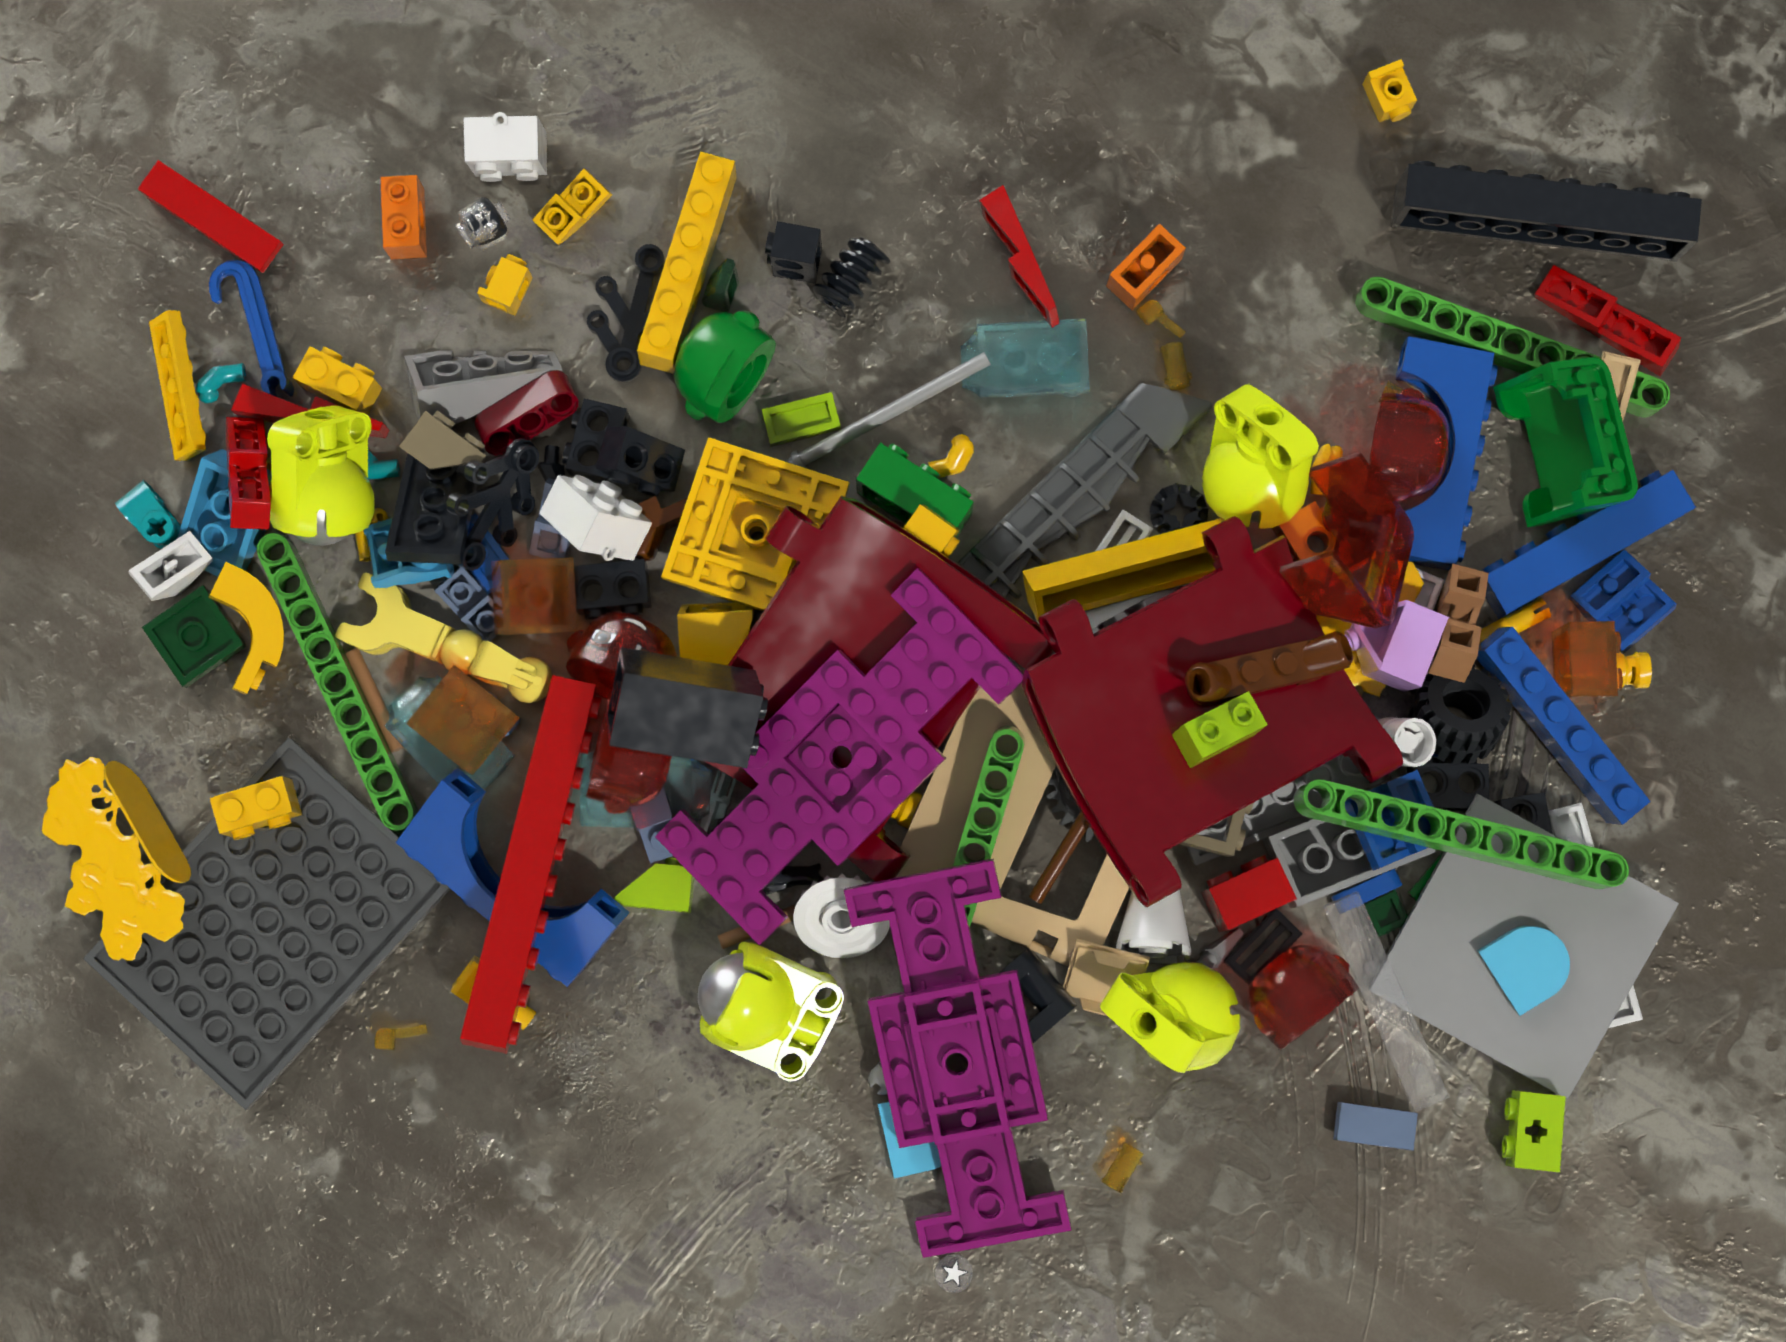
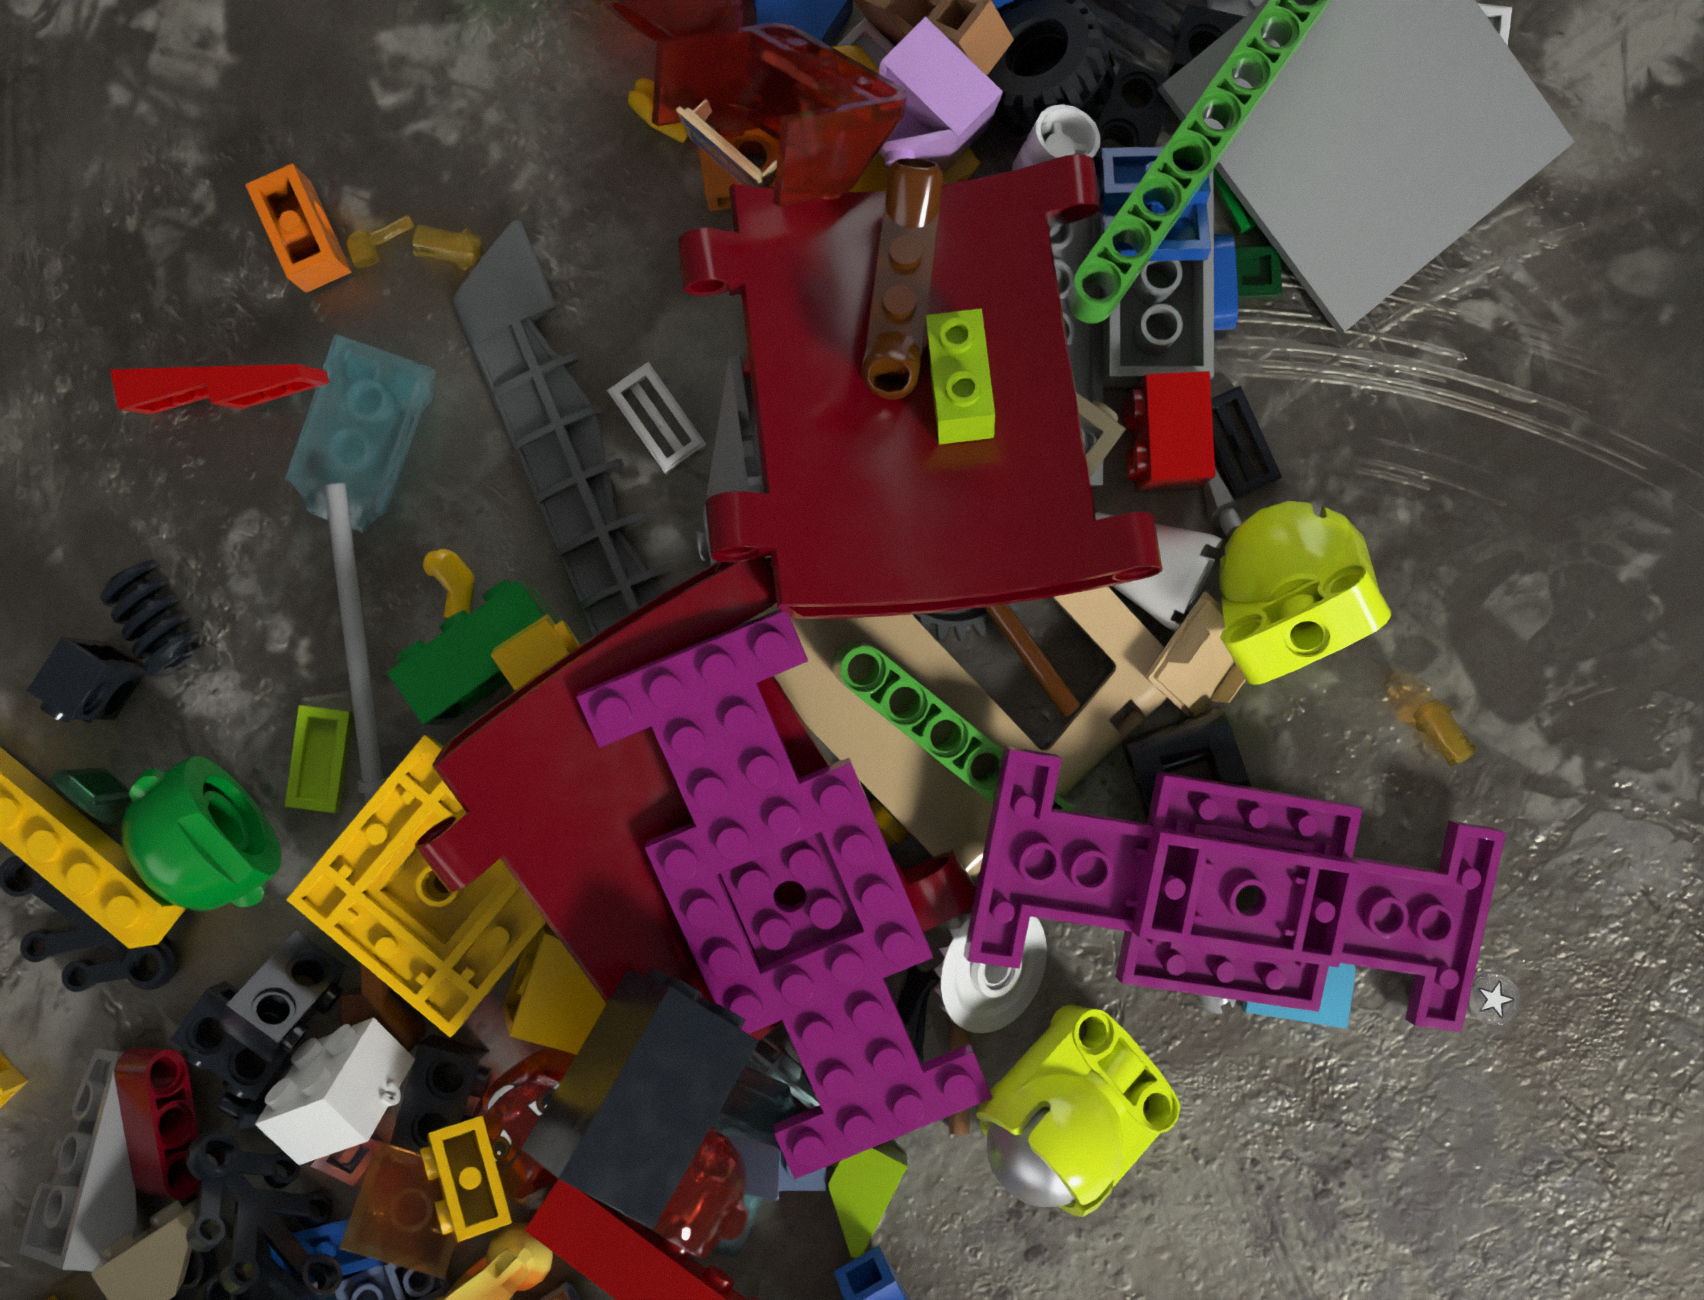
camera: 70 degrees left, 5 degrees up
yellow brick [1022,518,1225,622] -> none
black gear [1150,483,1209,534] -> none
neon yellow piece [1202,384,1318,529] -> none
clear red piece [1247,944,1359,1051] -> none
clear tile [1323,891,1449,1112] -> none
sand blue slope [1333,1102,1418,1151] -> none
medium azure tile [1477,926,1570,1016] -> none
lime brick [1501,1090,1566,1172] -> none
none -> yellow brick [420,1115,512,1242]
none -> tan piece [676,99,781,188]

